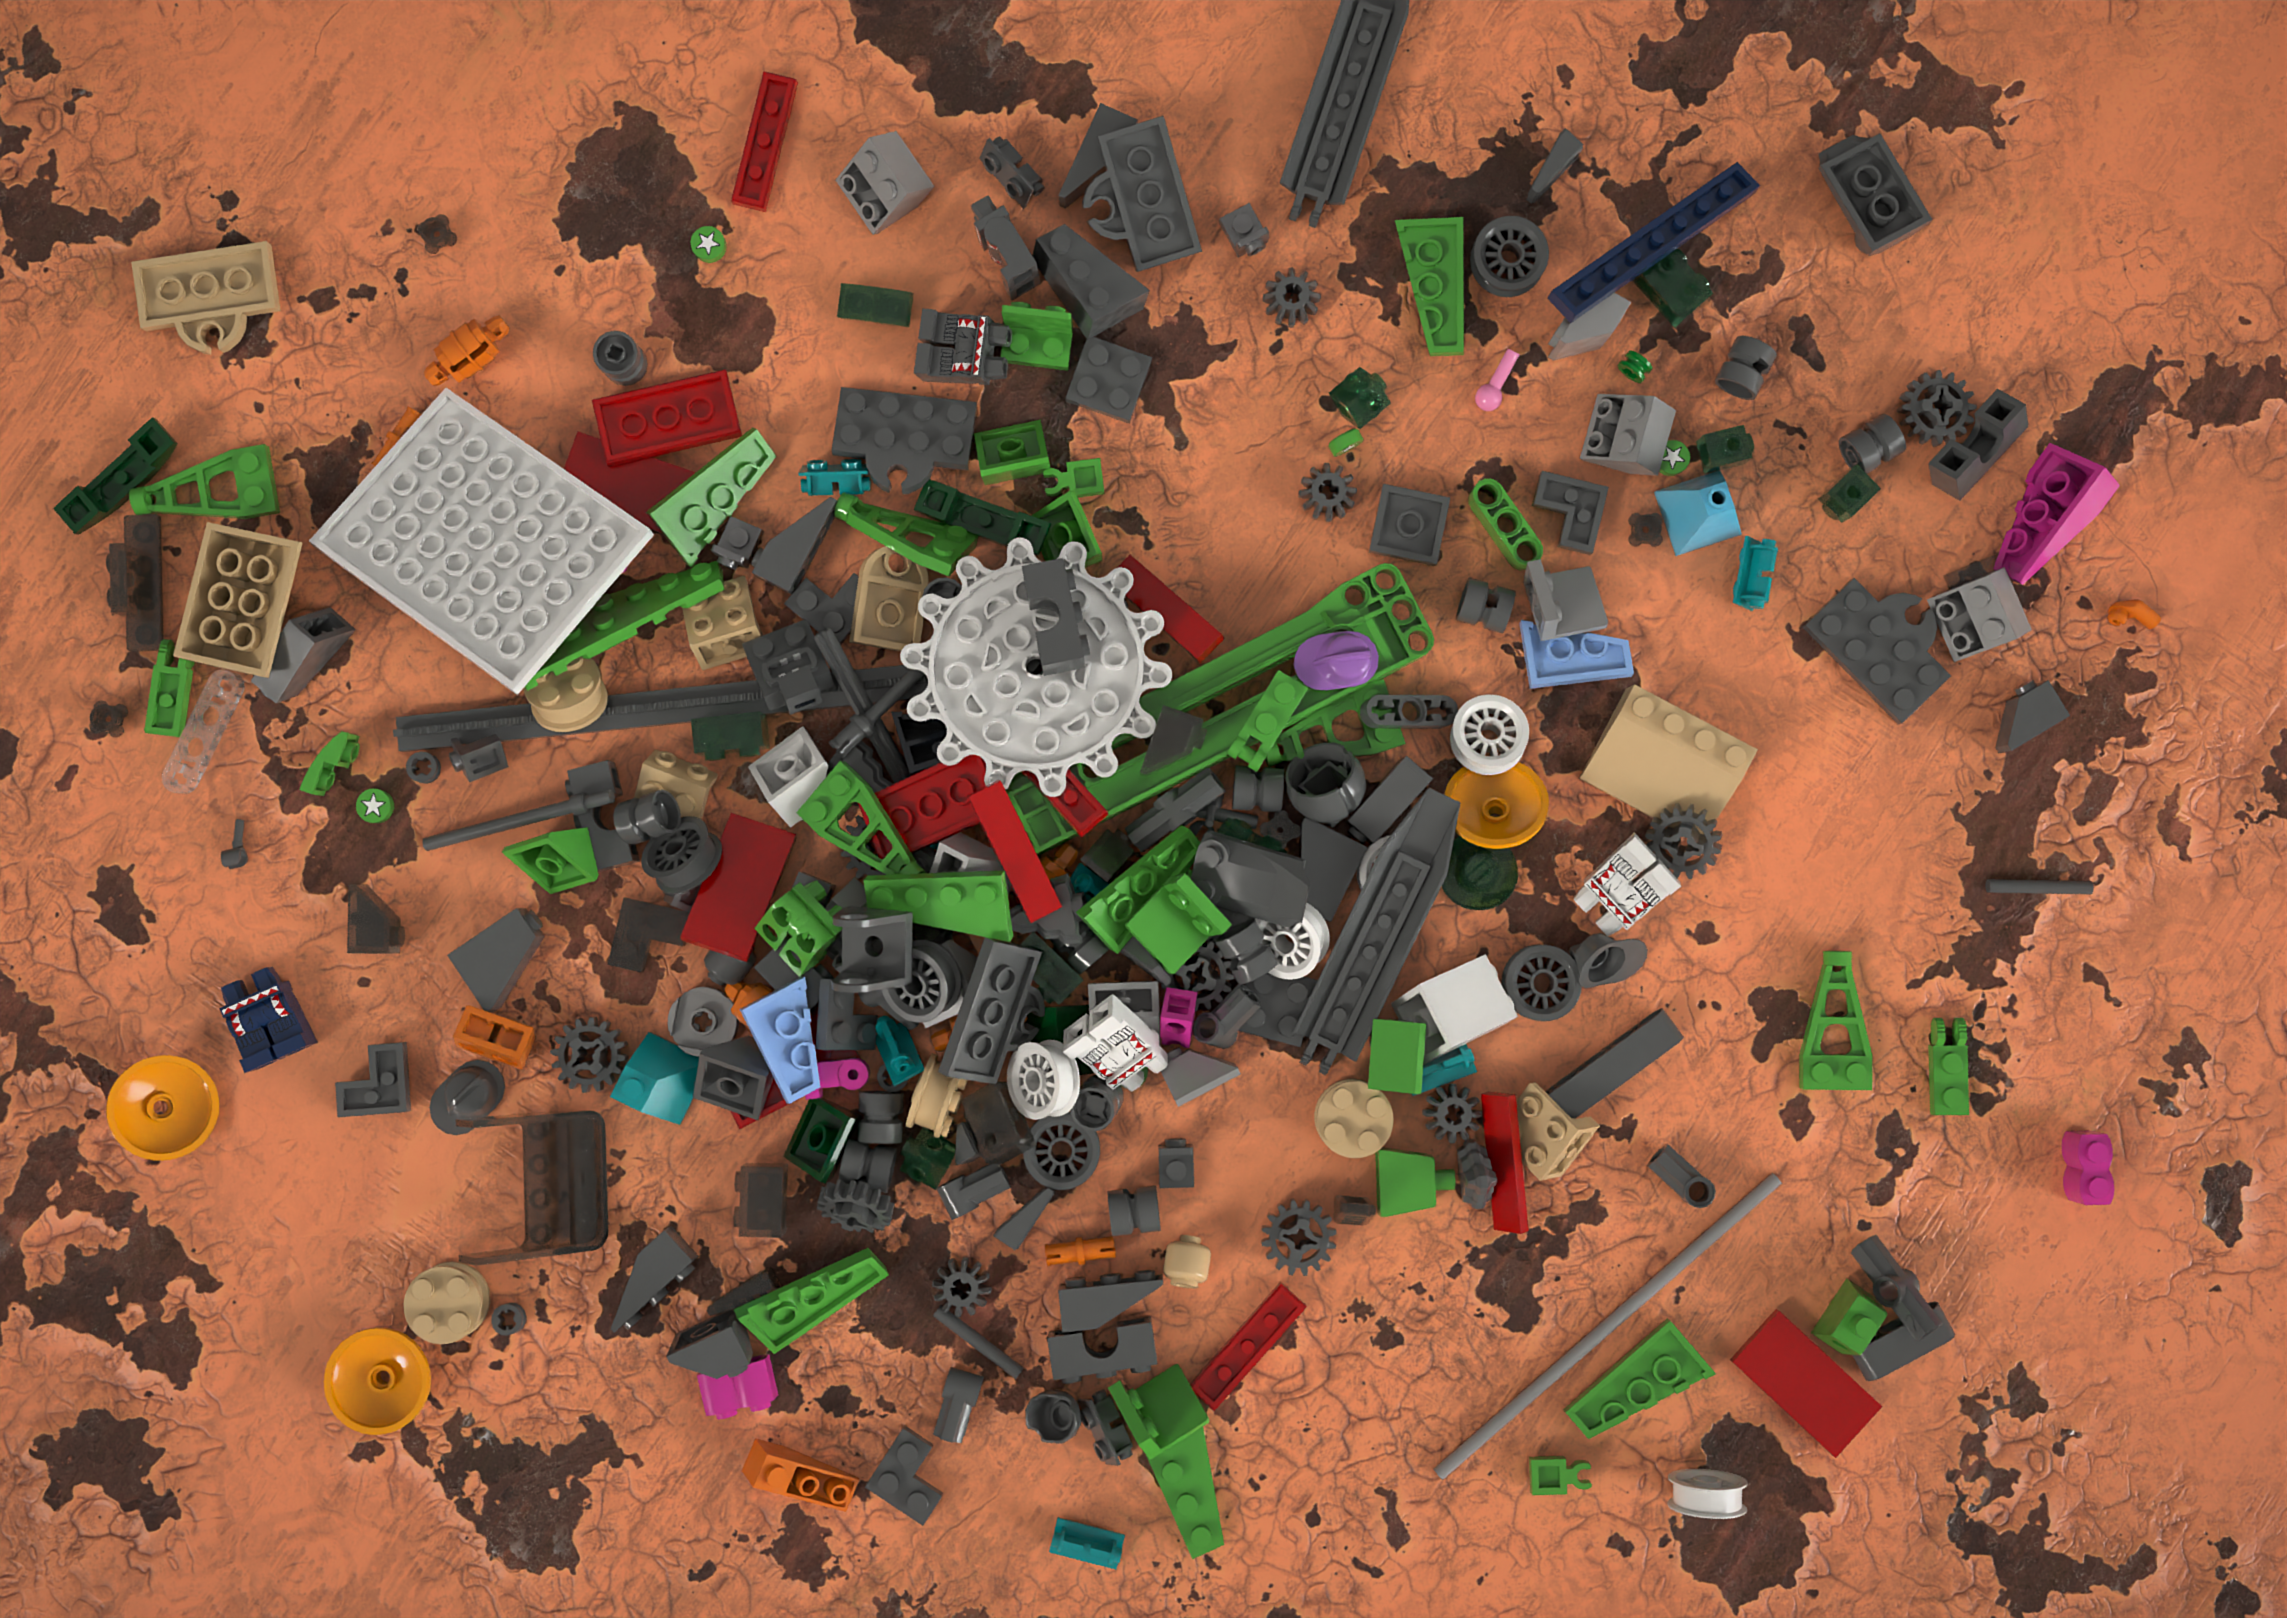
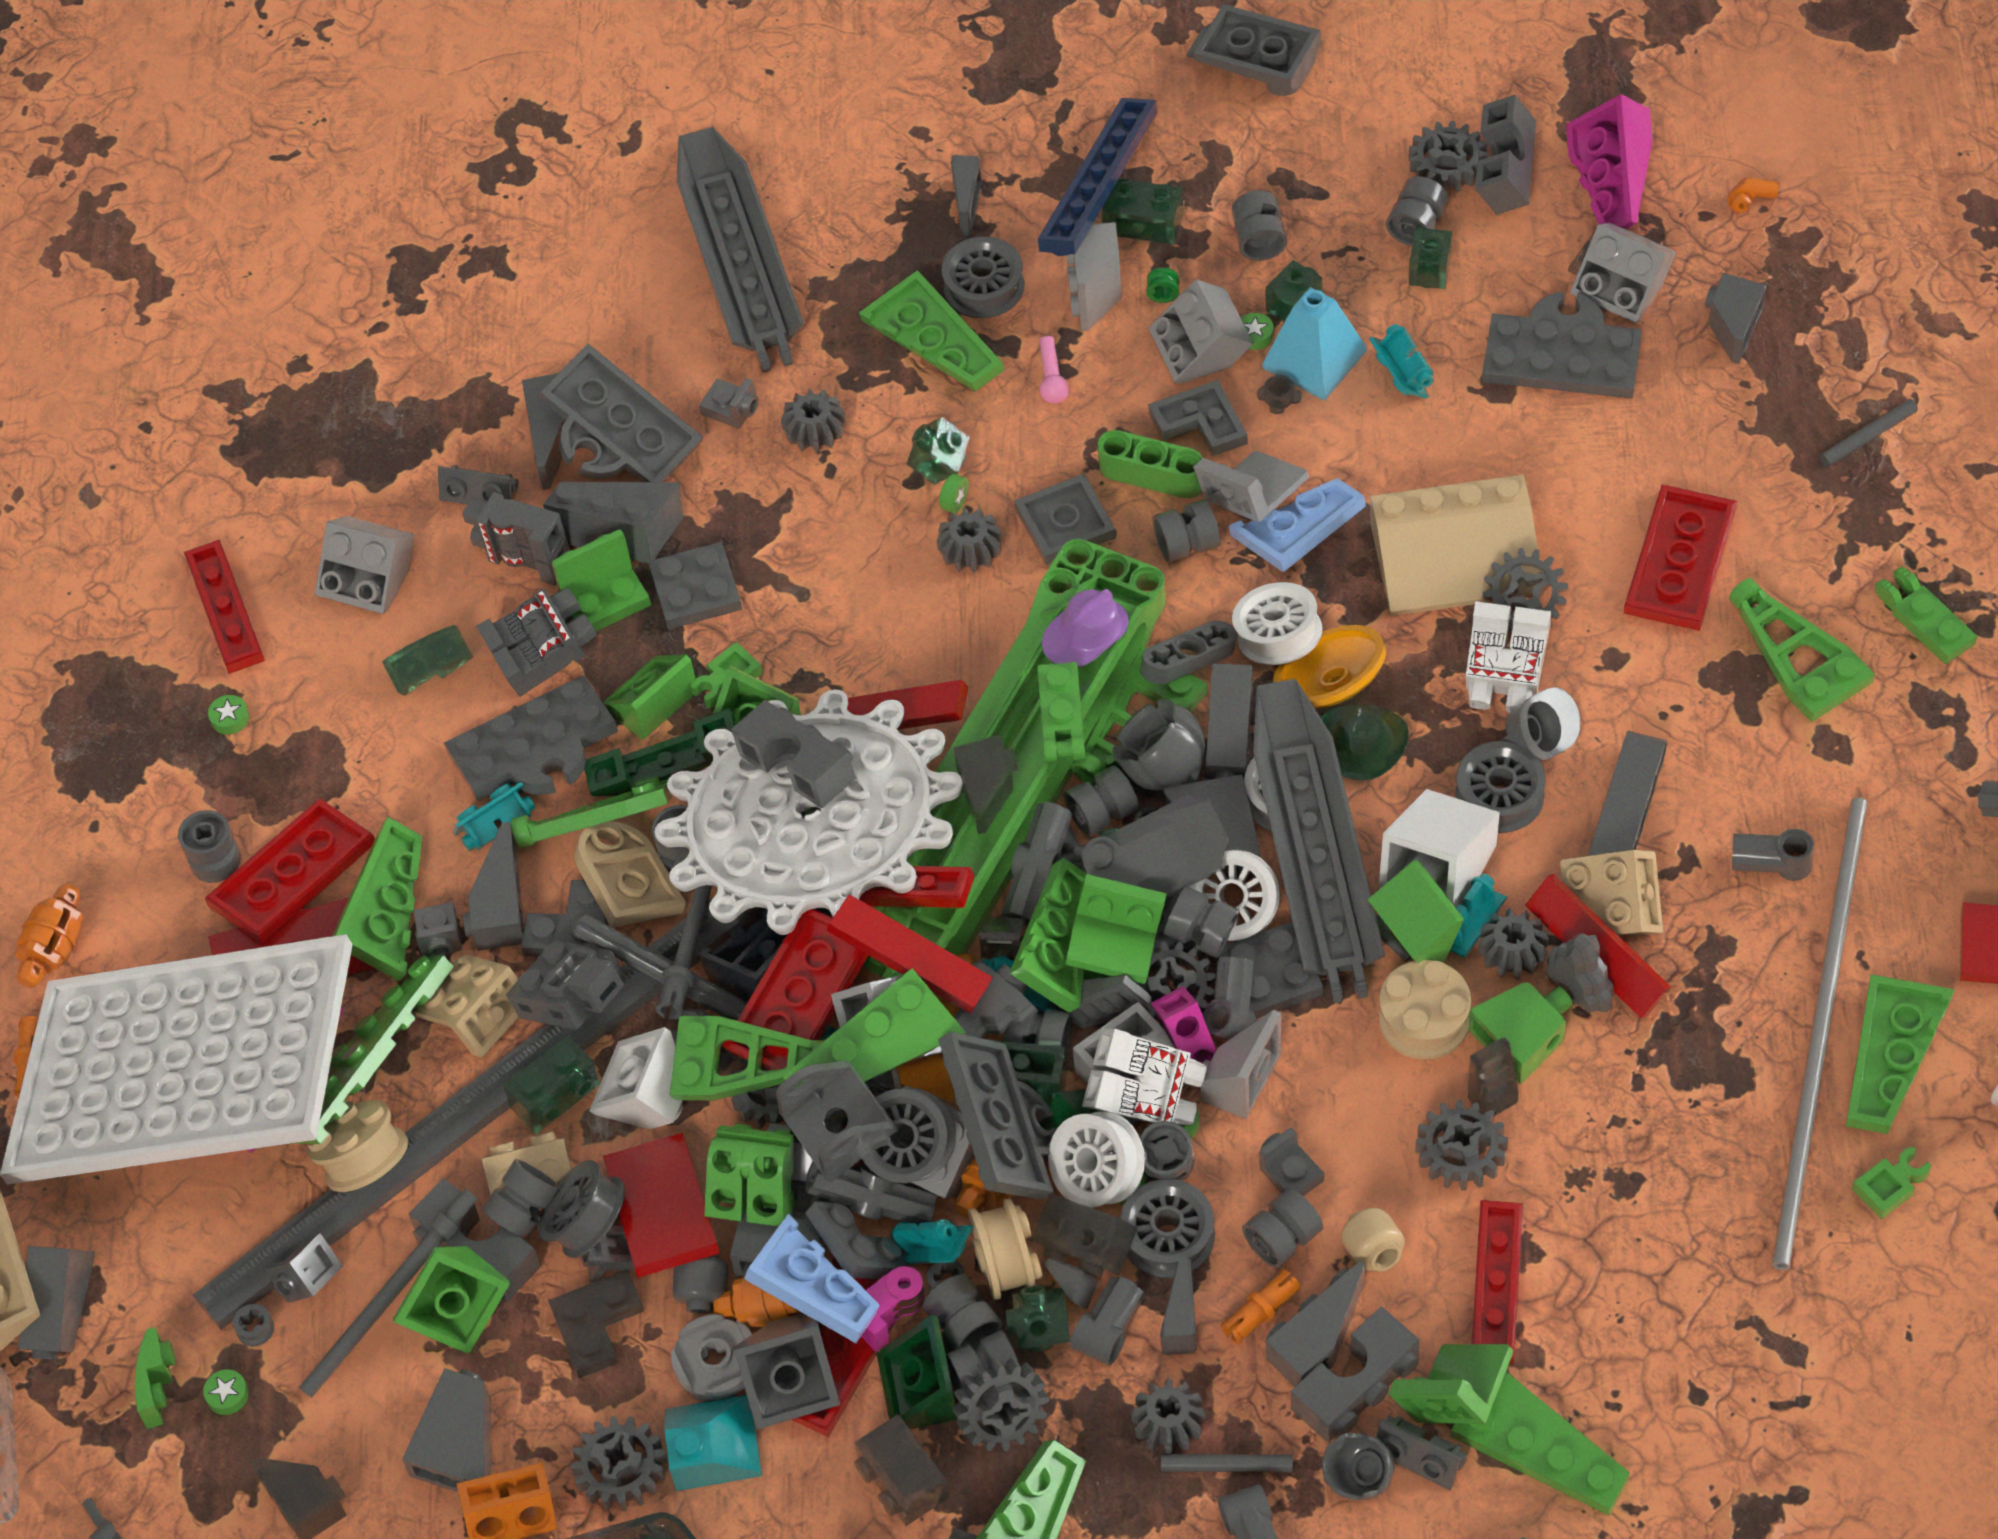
camera: 30 degrees left, 30 degrees down
none -> red tile [1623,484,1737,631]

